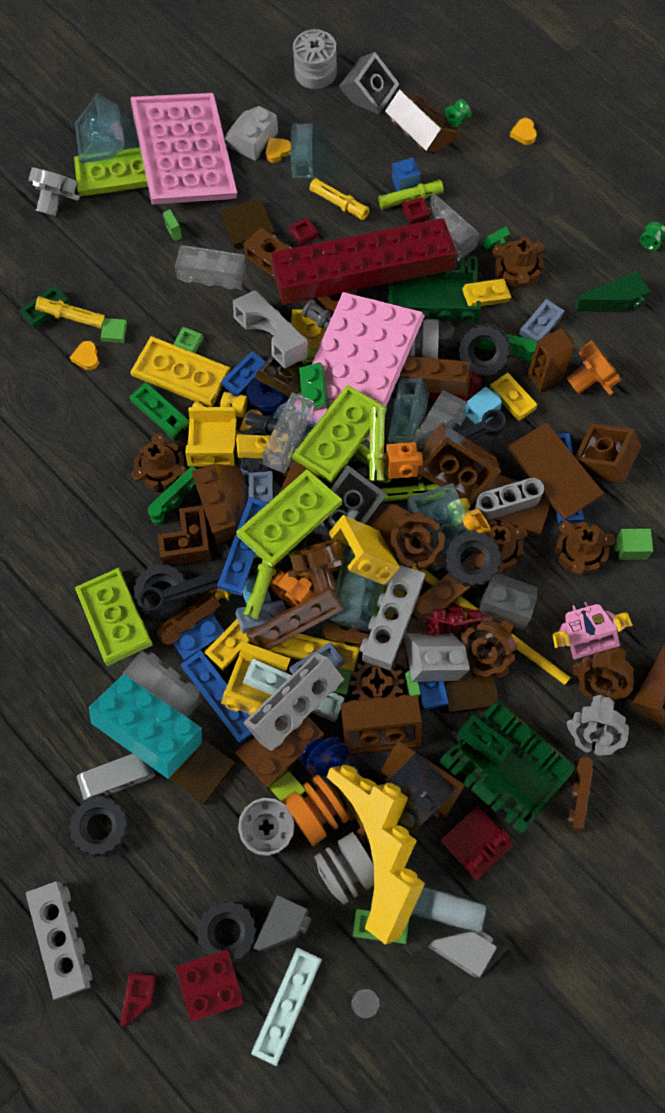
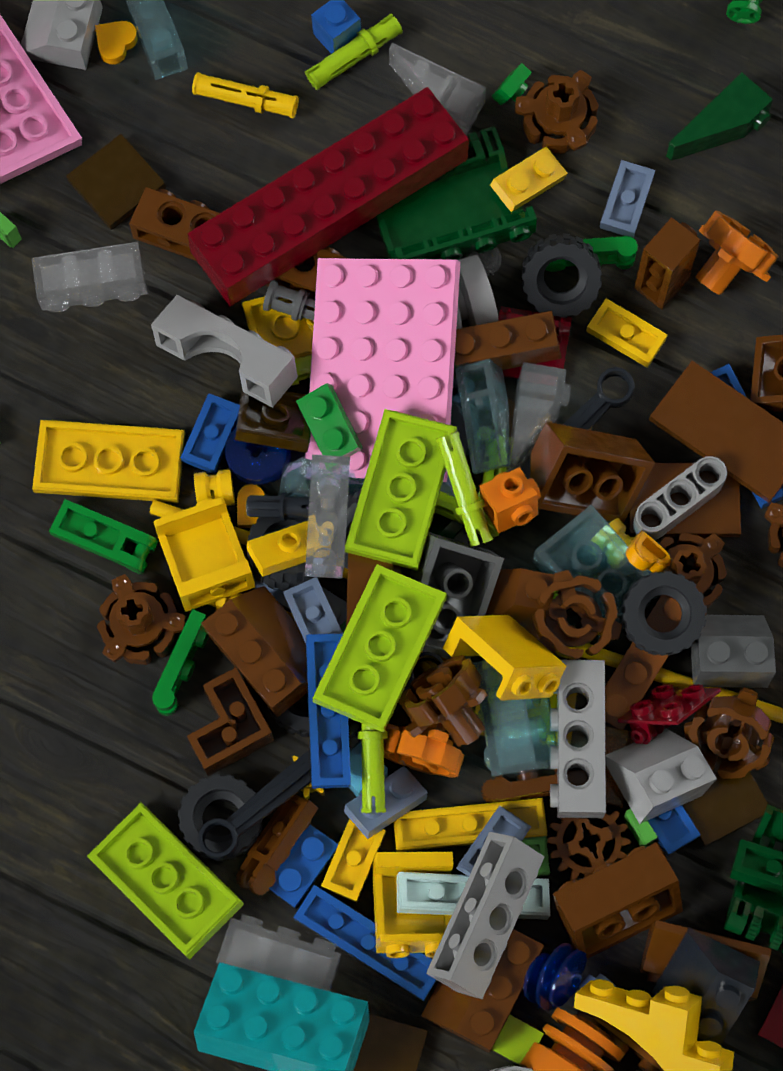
camera: 20 degrees left, 5 degrees up
bright green tile [173,327,204,354] -> none
reddish brown tile [246,586,344,650] -> none
dark red tile [289,217,319,246] -> none
lime pin [380,482,446,502] -> none
dark red plate [402,197,430,225] -> none
medium azure brick [464,386,502,424] -> none

